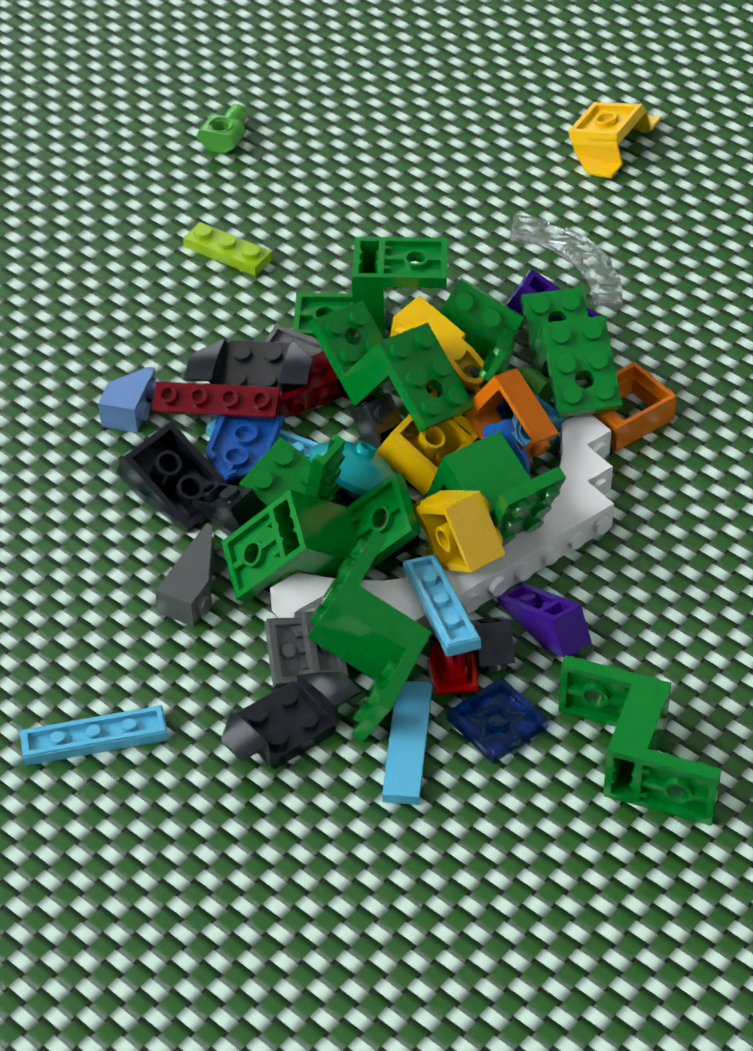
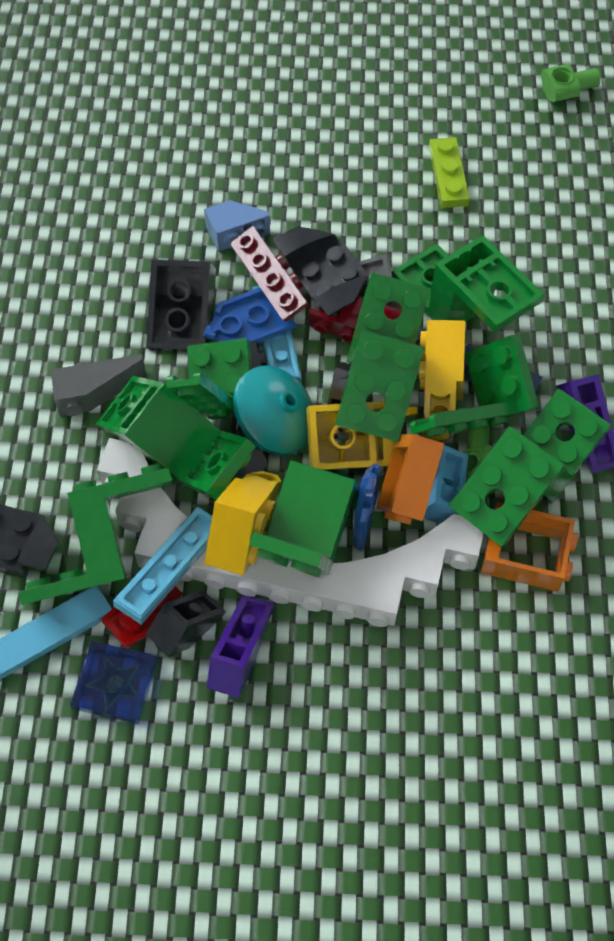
camera: 50 degrees right, 15 degrees up
black slope [191,482,264,536] -> none
dark grey slope [264,611,348,689] -> none
green bracket [558,655,722,826] -> none

